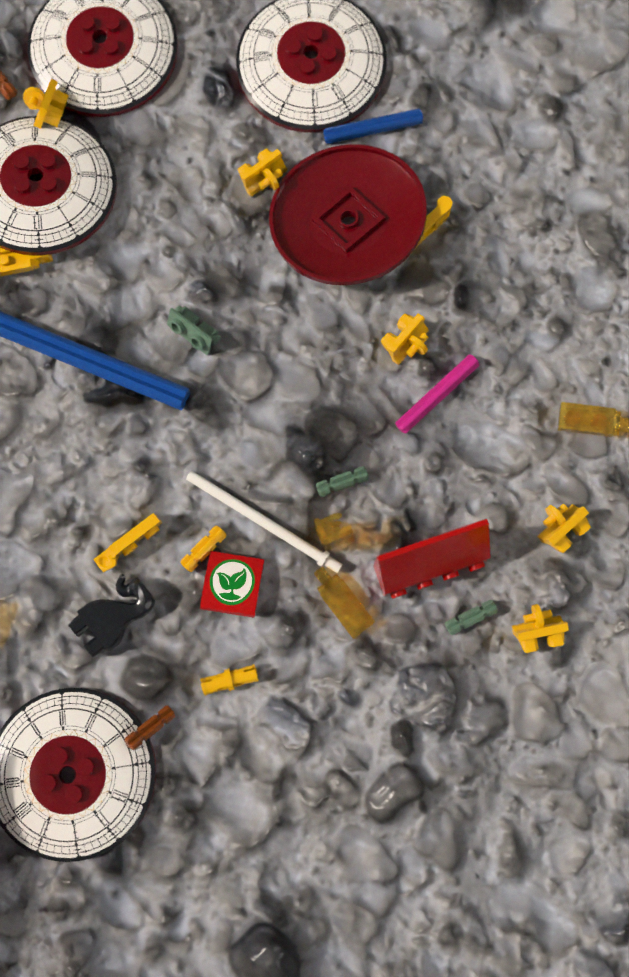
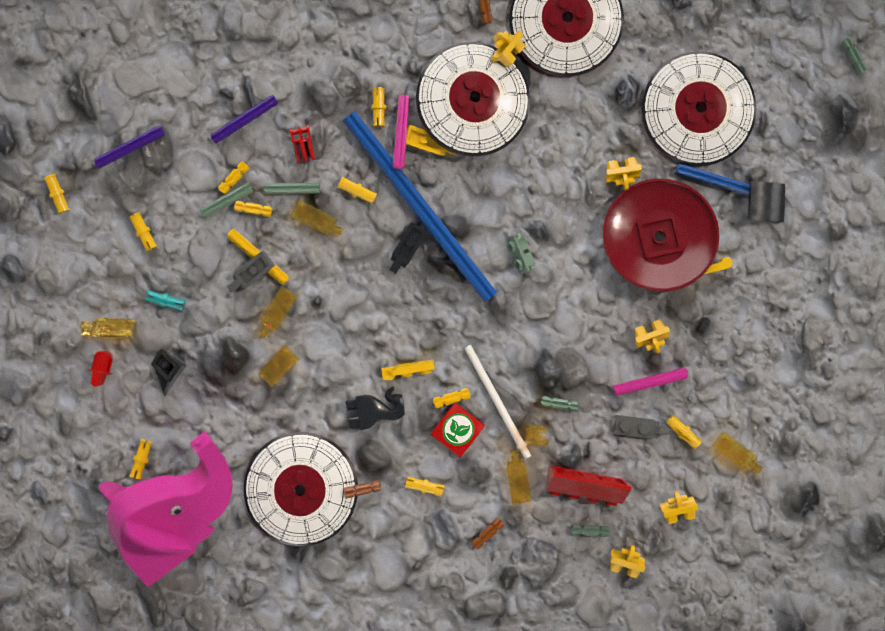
camera: 25 degrees right, 10 degrees up
none -> black hinge [389,222,428,274]
none -> dark orange axle [472,518,504,549]
none -> dark grey hinge [614,415,669,439]
none -> yellow pin [665,415,702,449]
none -> black slope [748,181,785,222]

